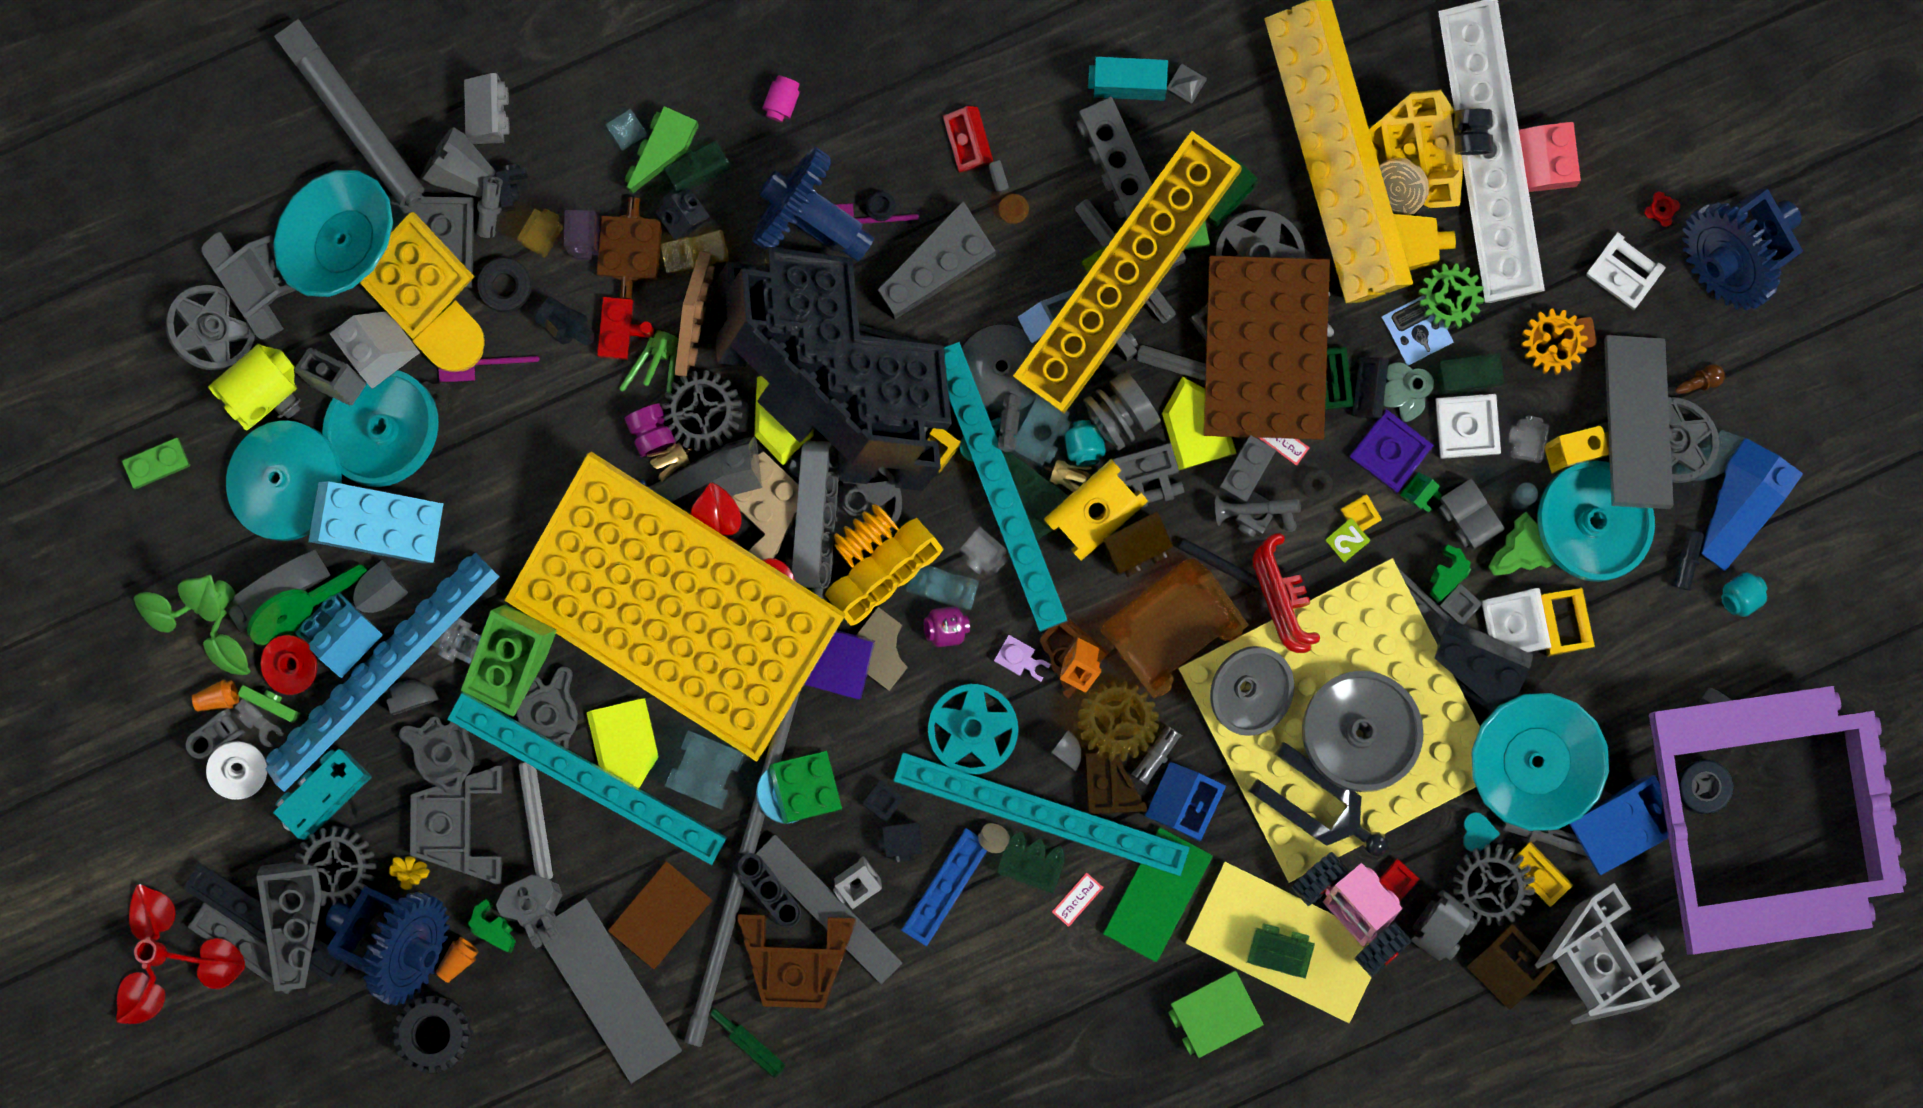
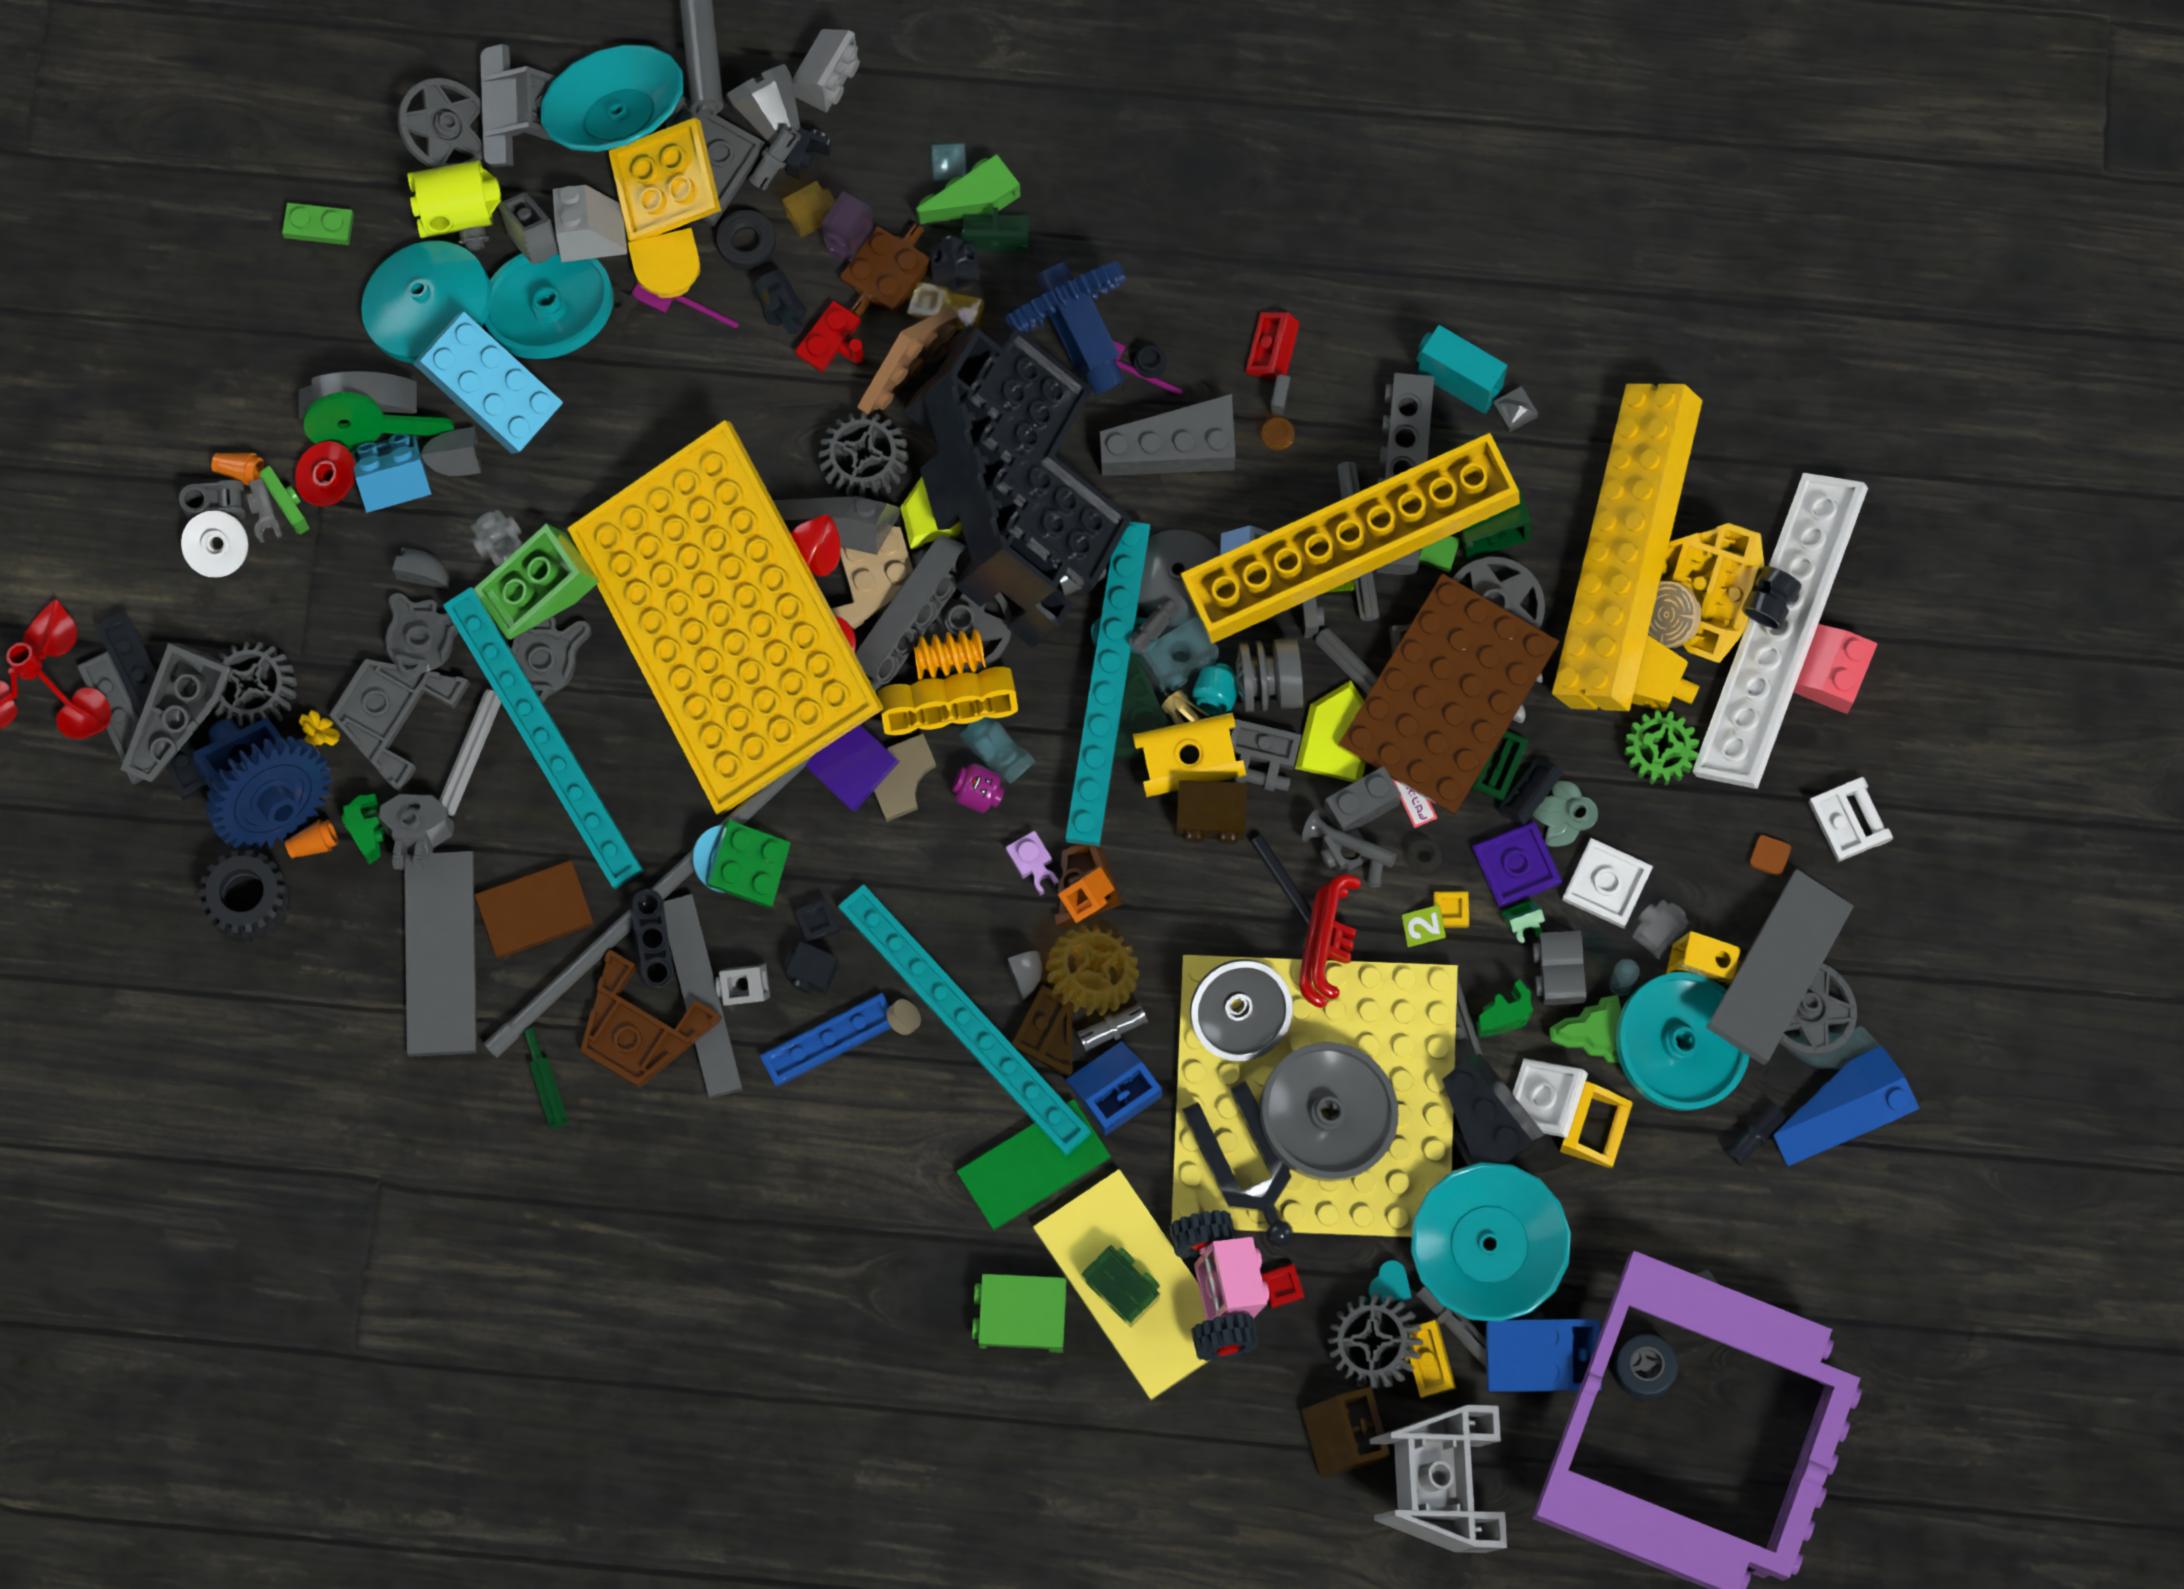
camera: 25 degrees right, 10 degrees down
bright green plant [133,575,251,675] -> none
dark azure plate [265,552,499,792] -> none
teal piece [273,749,372,840] -> none
neon yellow tile [586,698,659,788] -> none
bright green plant [620,330,679,393] -> none
magenta wheel [624,403,676,457] -> none
pearl gold piece [647,443,693,482] -> none
clear light blue piece [665,730,746,811] -> none
dark pink brick [762,76,800,122] -> none
yellow panel [927,428,961,473] -> none
teal wheel [928,684,1018,775] -> none
clear brick [960,526,1008,575] -> none
clear green plate [997,832,1064,894] -> none
white sticker [1052,873,1104,927] -> none
clear orange windscreen [1101,558,1249,699] -> none
sticker [1382,296,1453,365] -> none
dark grey brick [1408,890,1477,961] -> none
clear green brick [1437,353,1504,395] -> none
dark grey plate [1439,584,1483,625] -> none
light orange gear [1521,309,1588,375] -> none
light grey brick [1625,933,1665,972] -> none
red plate [1645,192,1680,227] -> none
reddish brown bar [1675,364,1725,394] -> none
dark blue piece [1682,189,1803,310] -> none
teal head [1721,572,1767,617] -> none

